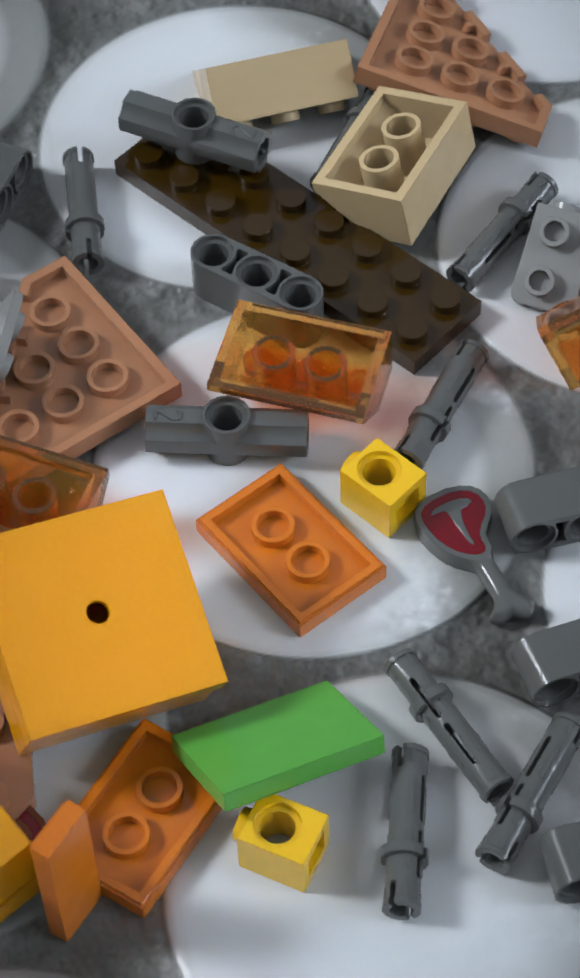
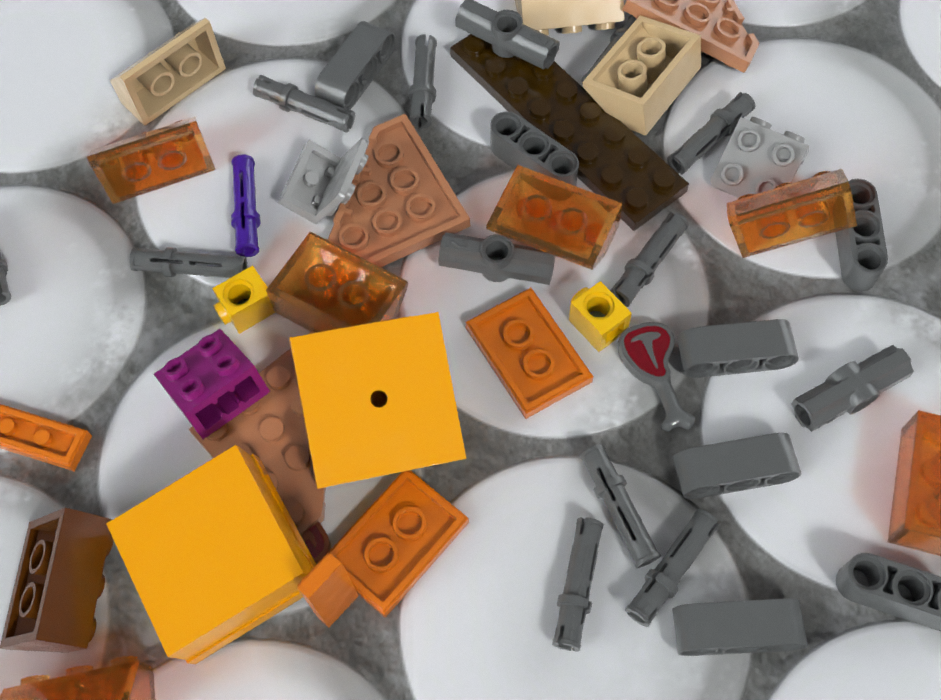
camera: 10 degrees right, 10 degrees up
bright green tile [171,680,385,812] -> none
yellow brick [232,794,329,893] -> none

